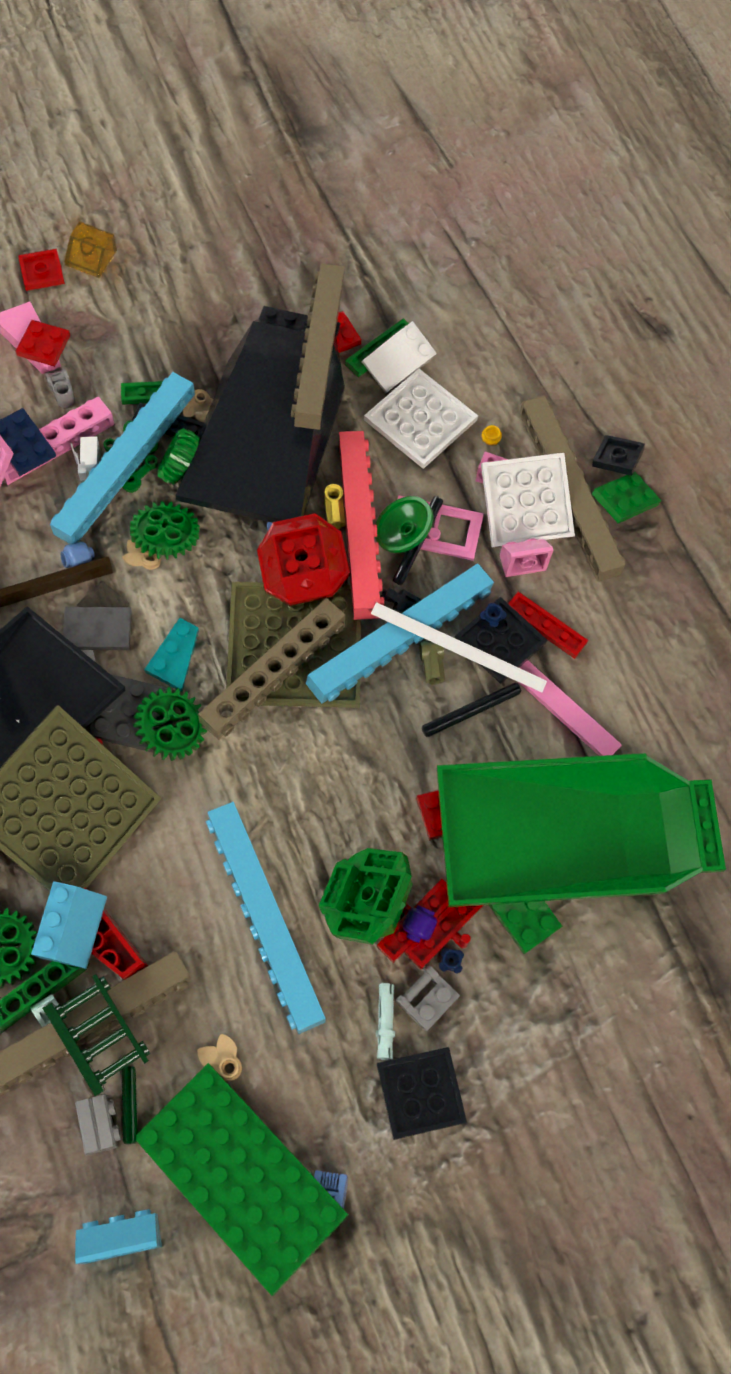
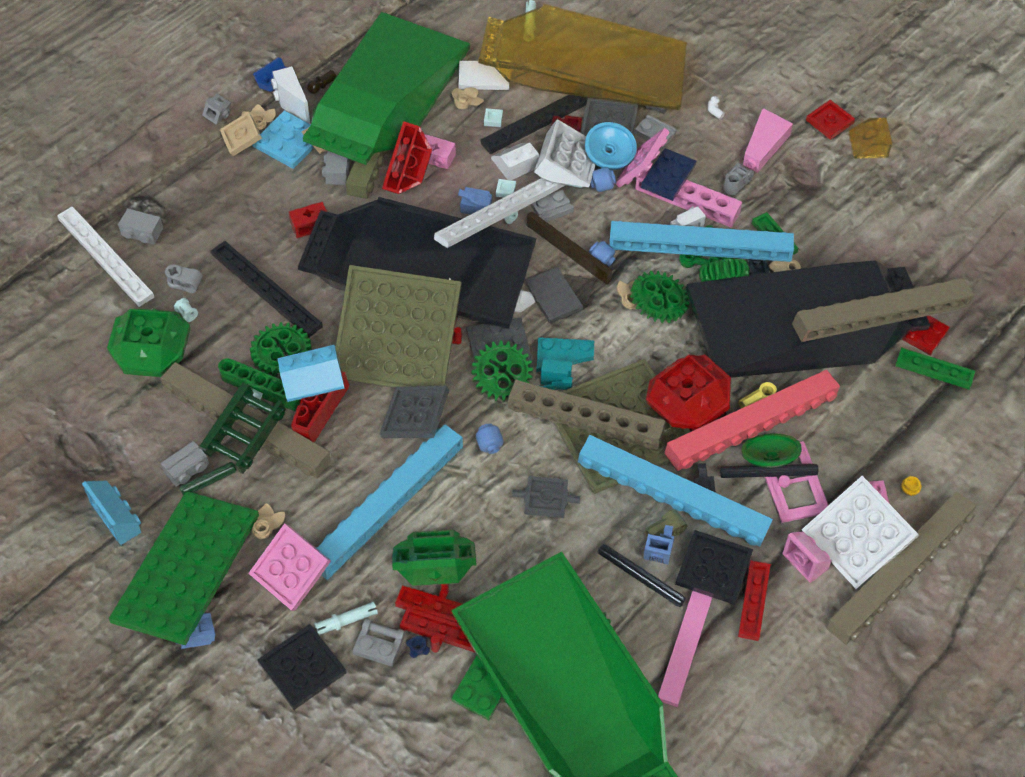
camera: 70 degrees right, 10 degrees down
red plate [16,319,71,367] -> none
white slope [362,321,437,393] -> none
white plate [364,368,478,469] -> none
white sticker [371,602,547,692] -> none
dark purple head [402,905,438,943] -> none
dark blue plate [480,603,506,627] -> none
black plate [592,435,645,476] -> none
green plate [592,472,661,524] -> none
none -> bright pink plate [249,524,331,611]
none -> dark grey plate [380,386,449,439]
none -> medium blue head [476,424,504,454]
none -> dark grey plate [512,476,581,518]
none -> teal piece [541,359,573,390]
none -> medium blue piece [644,525,674,565]

